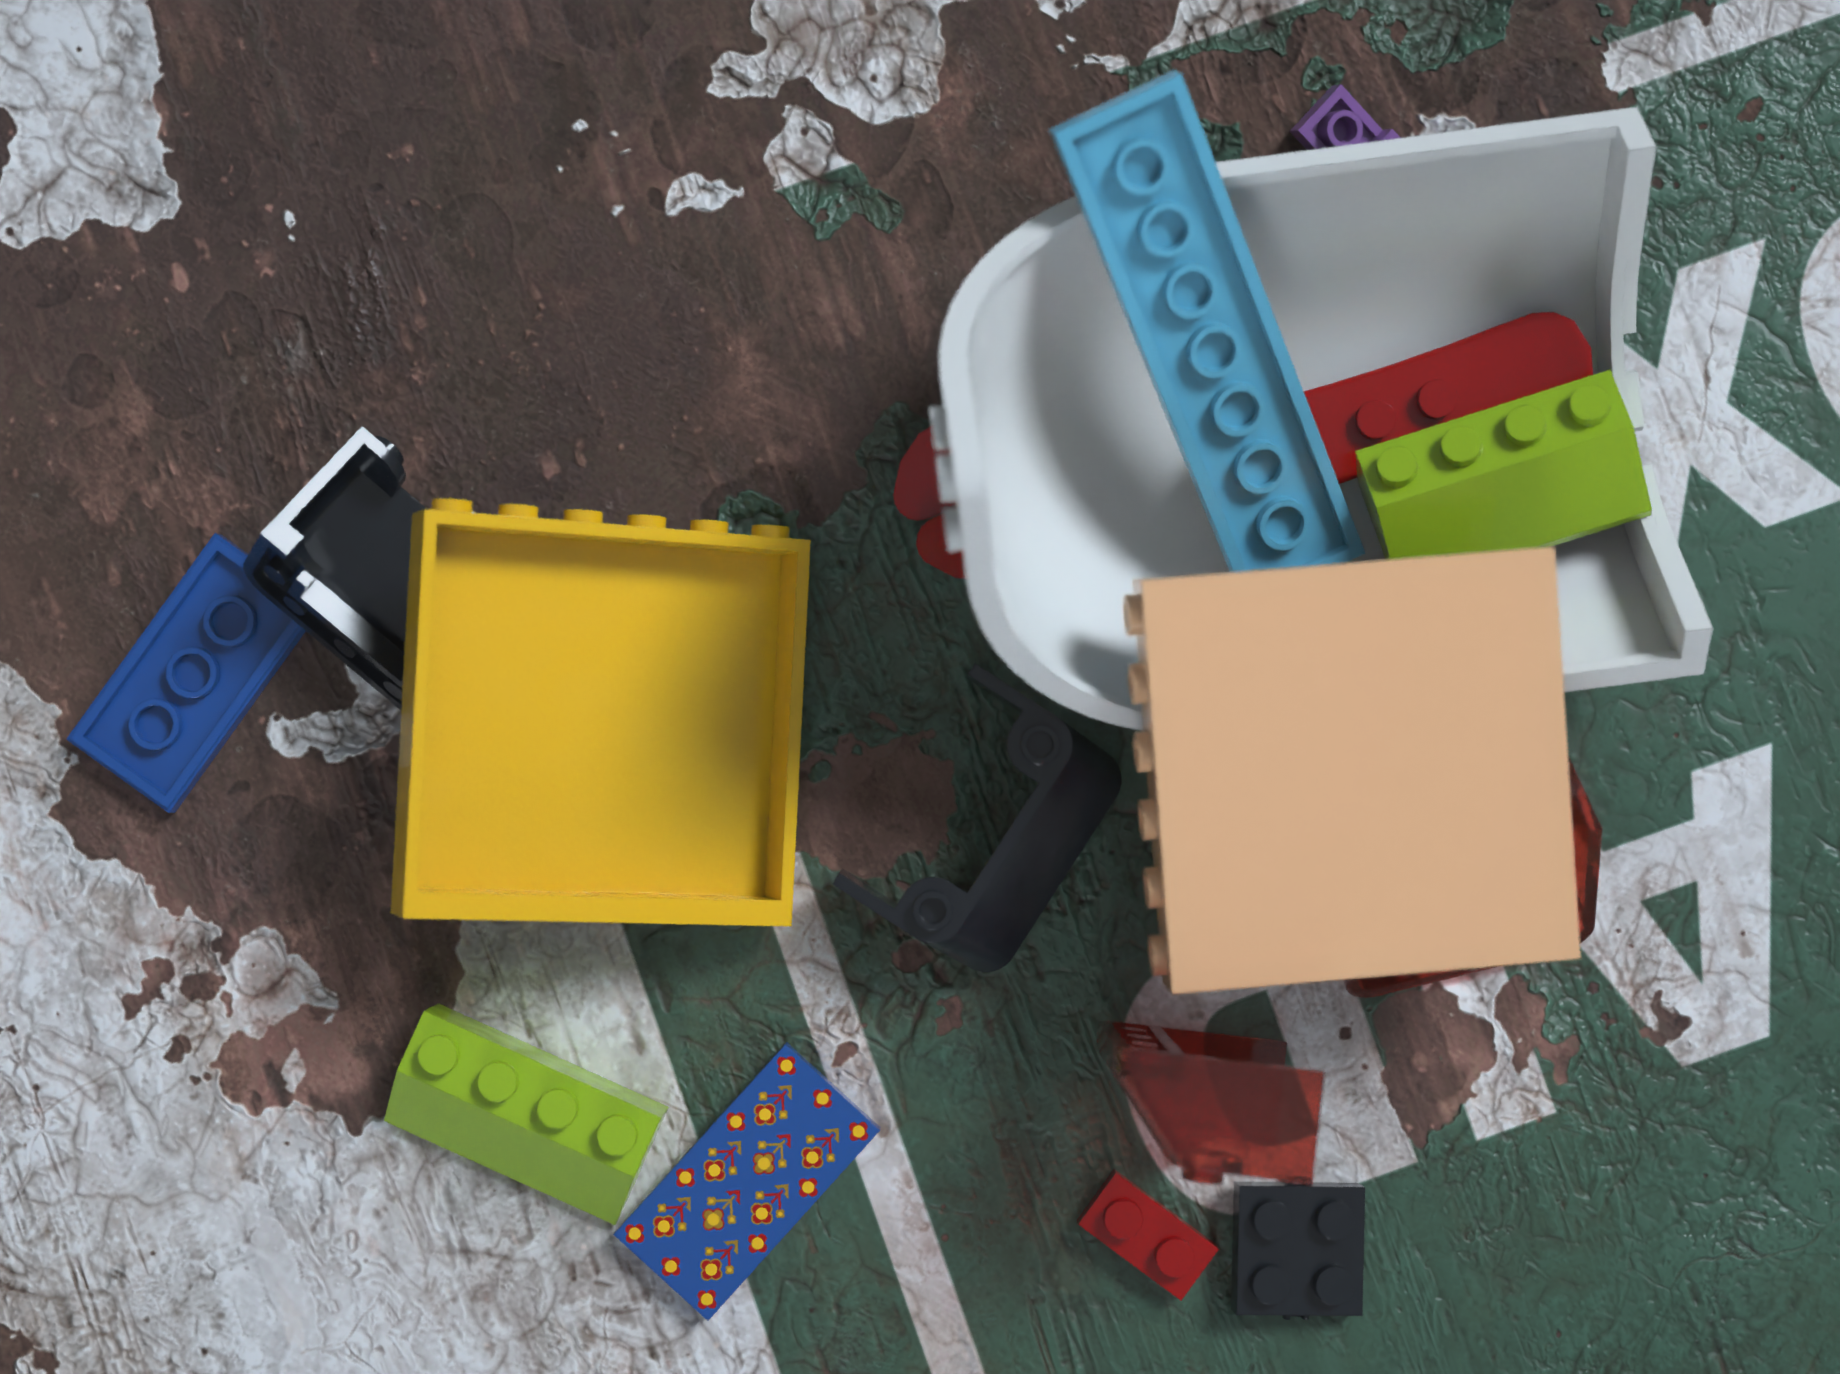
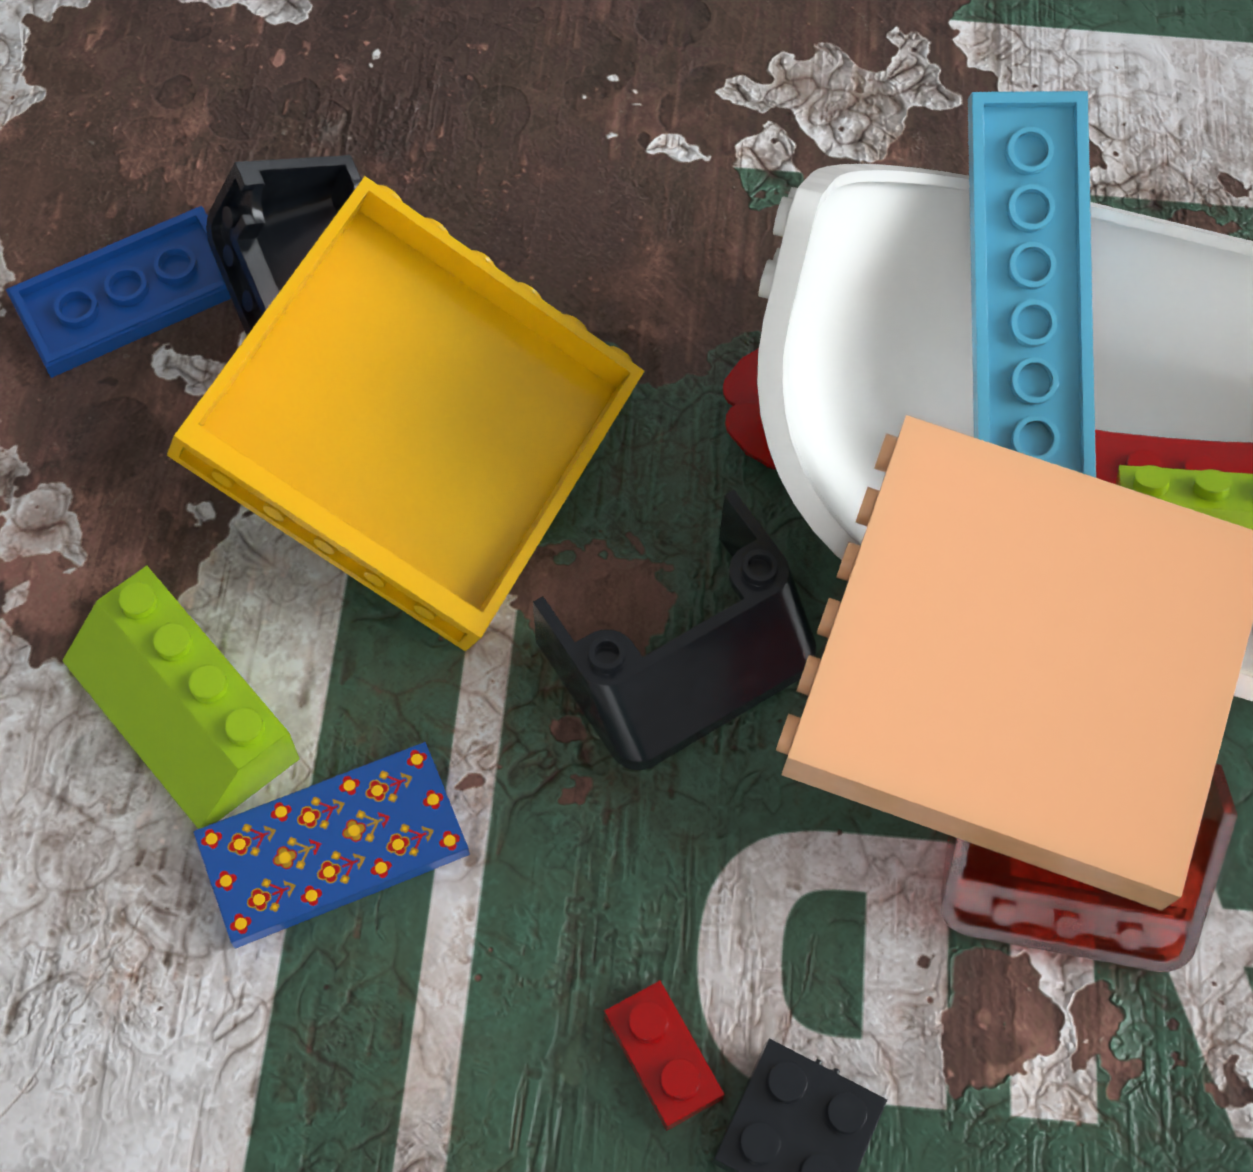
camera: 20 degrees right, 25 degrees down
clear red windscreen [1096,1021,1325,1185] -> none

